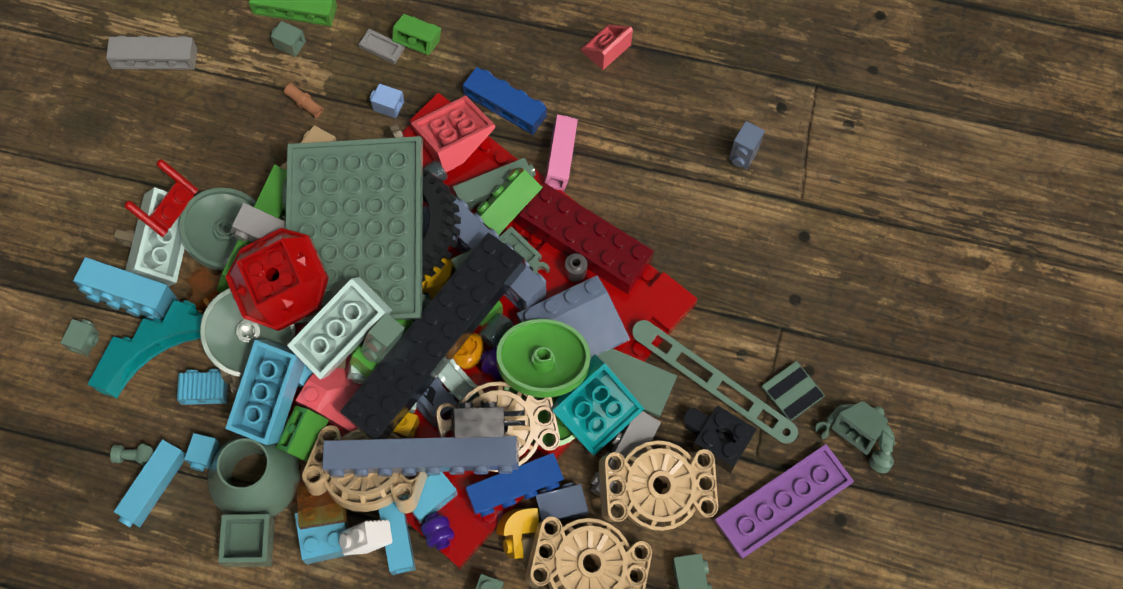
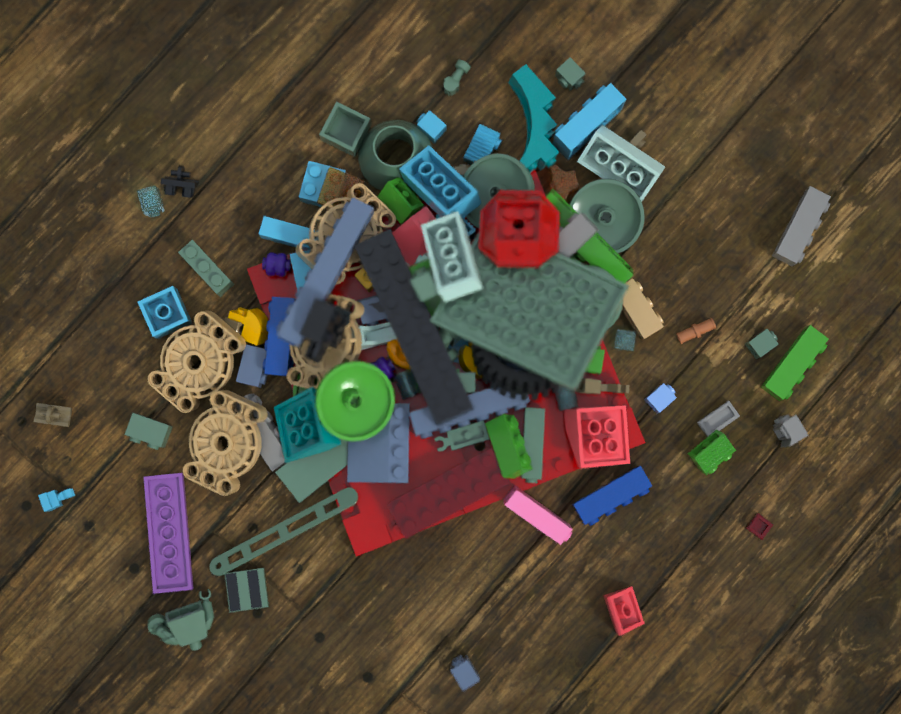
camera: 120 degrees right, 15 degrees up
medium azure brick [114,440,186,528] -> none
red plate [124,159,199,237] -> none
white brick [339,520,392,555] -> none
flat silver brick [565,254,587,282] -> none
black brick [683,405,757,473] -> none

